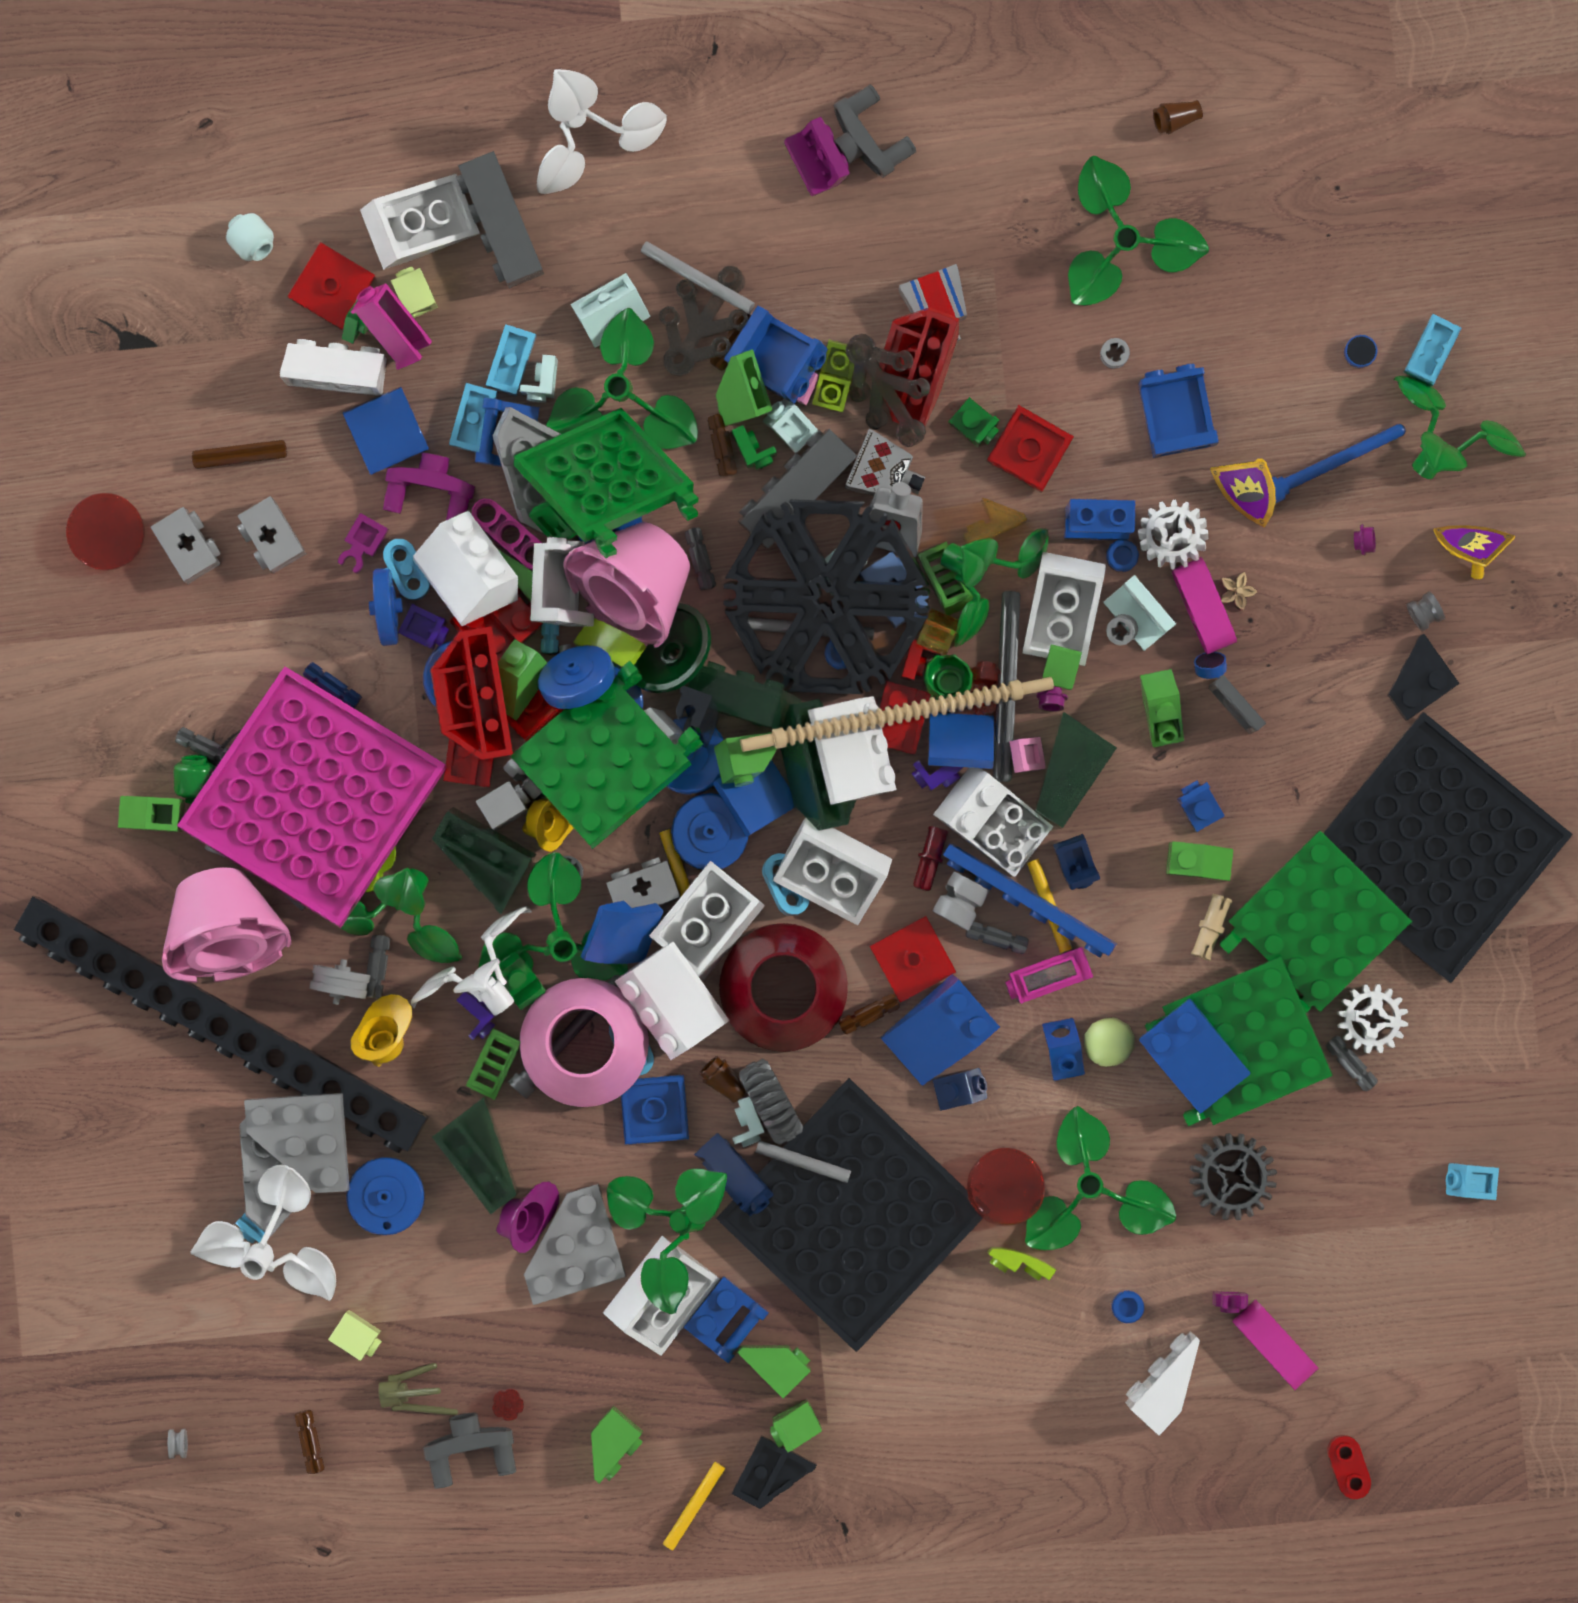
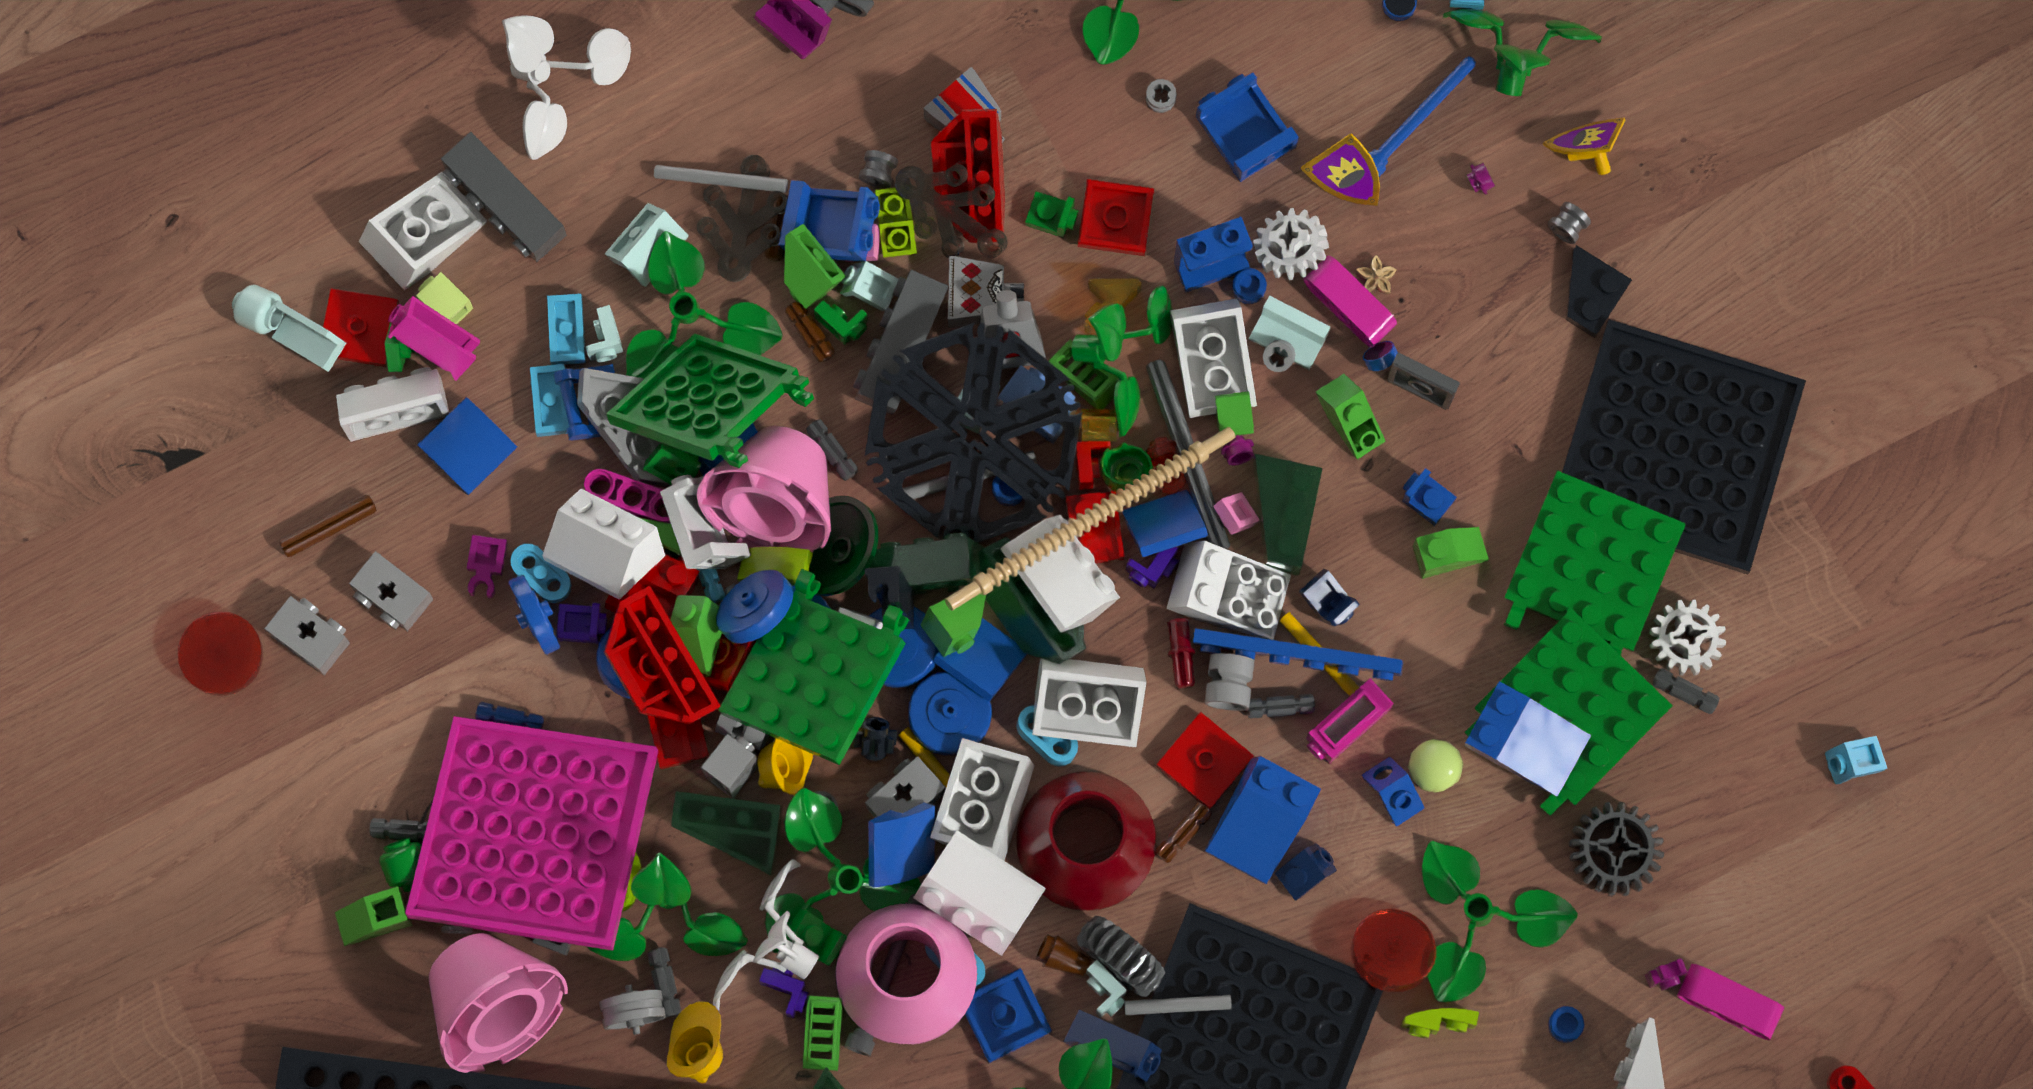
camera: 20 degrees left, 10 degrees down
magenta connector [382,452,475,520] -> none
tan pin [1191,894,1232,961] -> none
none -> light aqua panel [272,301,346,372]
none -> black gear [853,717,897,761]
none -> flat silver wheel [859,150,898,188]

